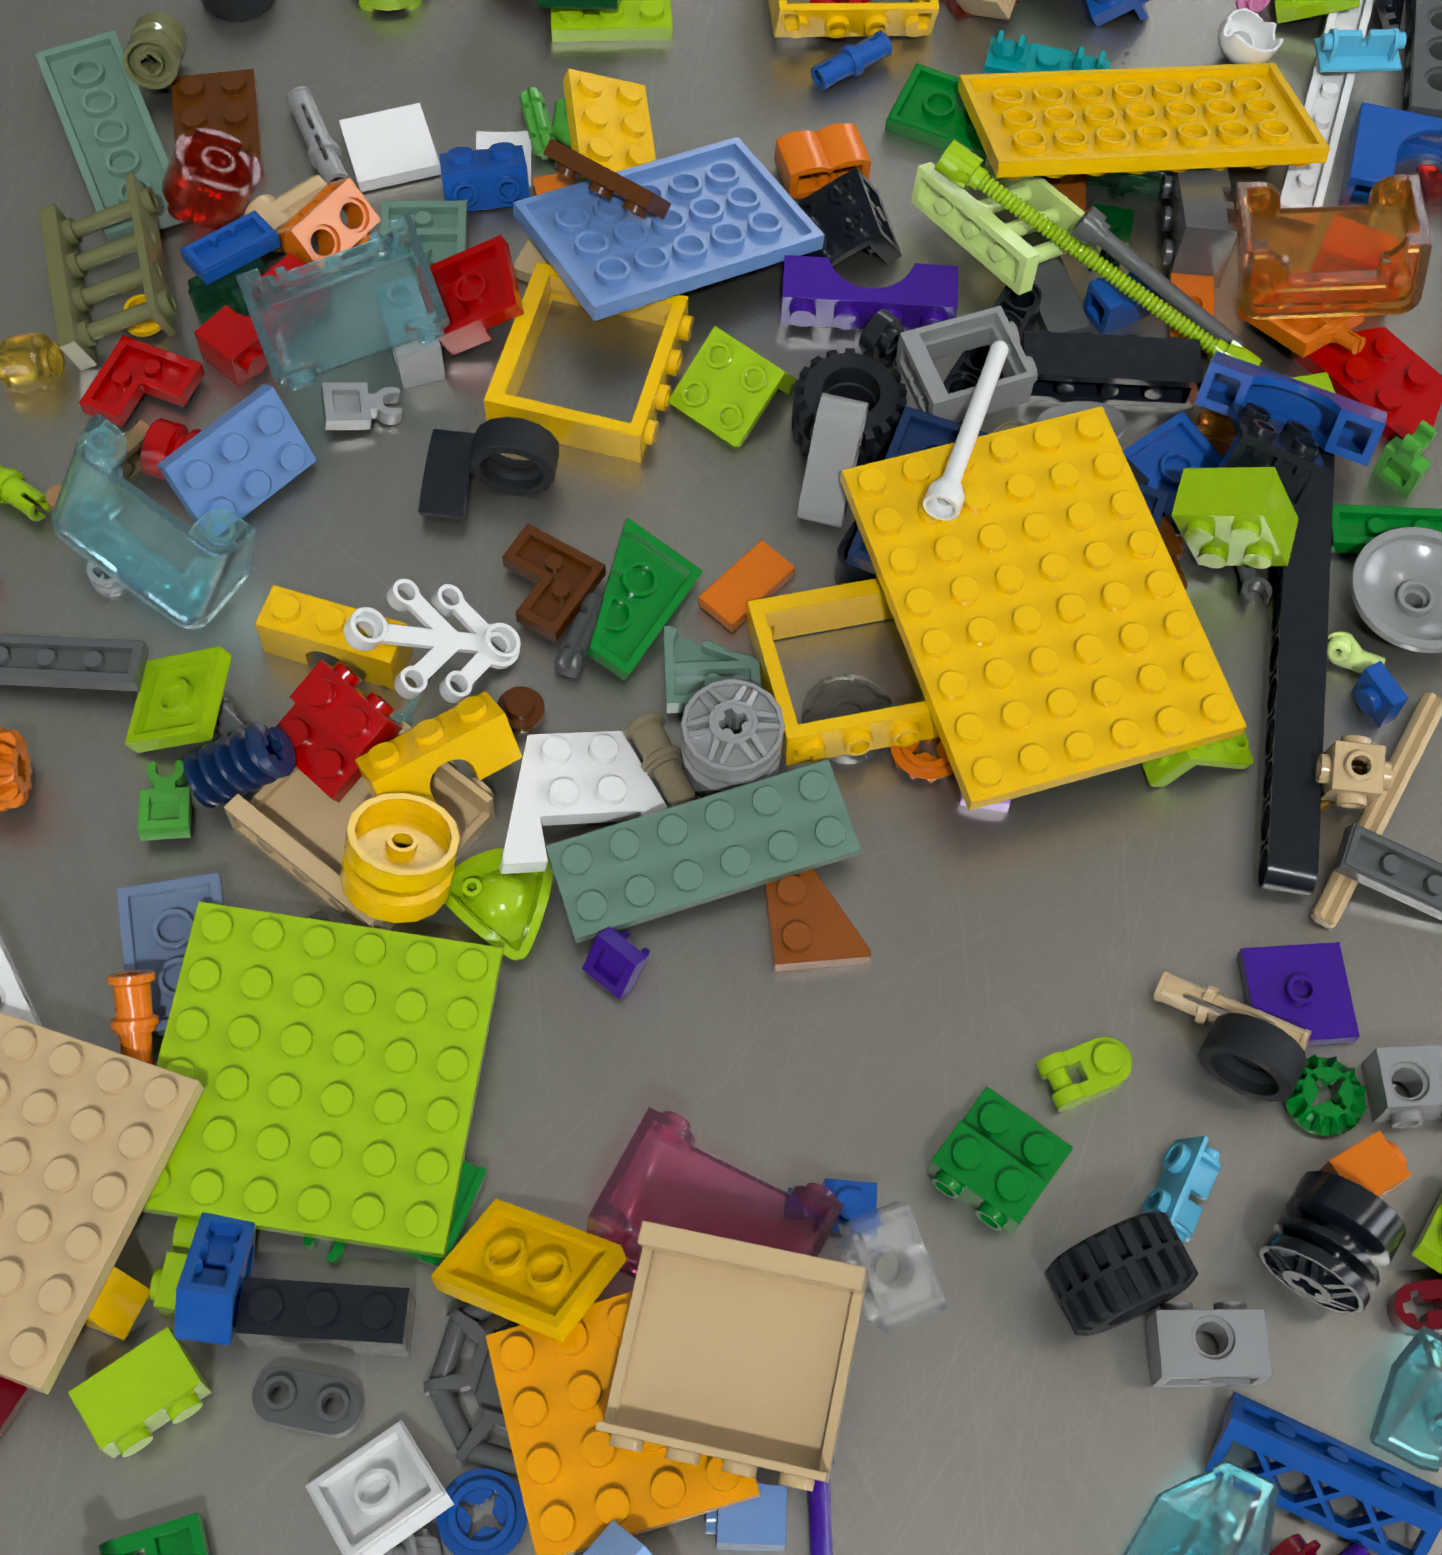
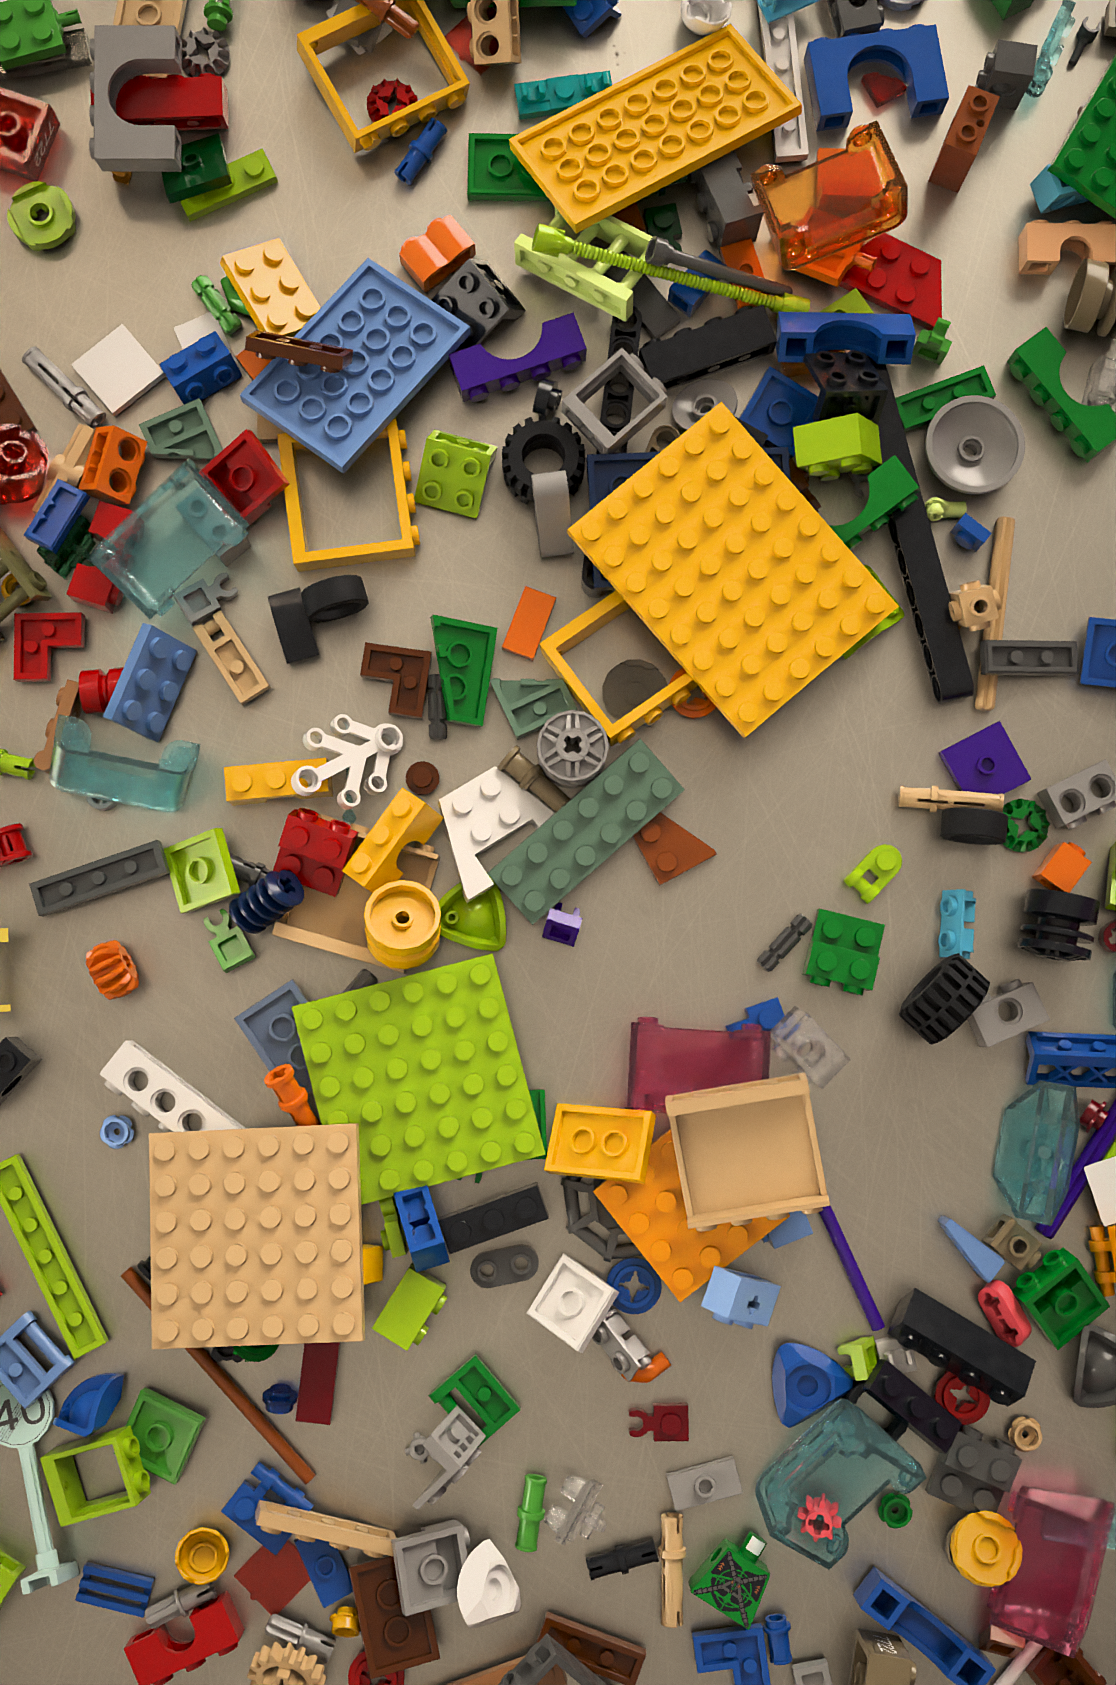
camera: 25 degrees left, 20 degrees up
white piece [923,341,1009,521] -> none
none -> tan plate [193,610,271,705]
none -> dark grey axle [757,914,813,972]
none -> green arch [829,455,921,550]

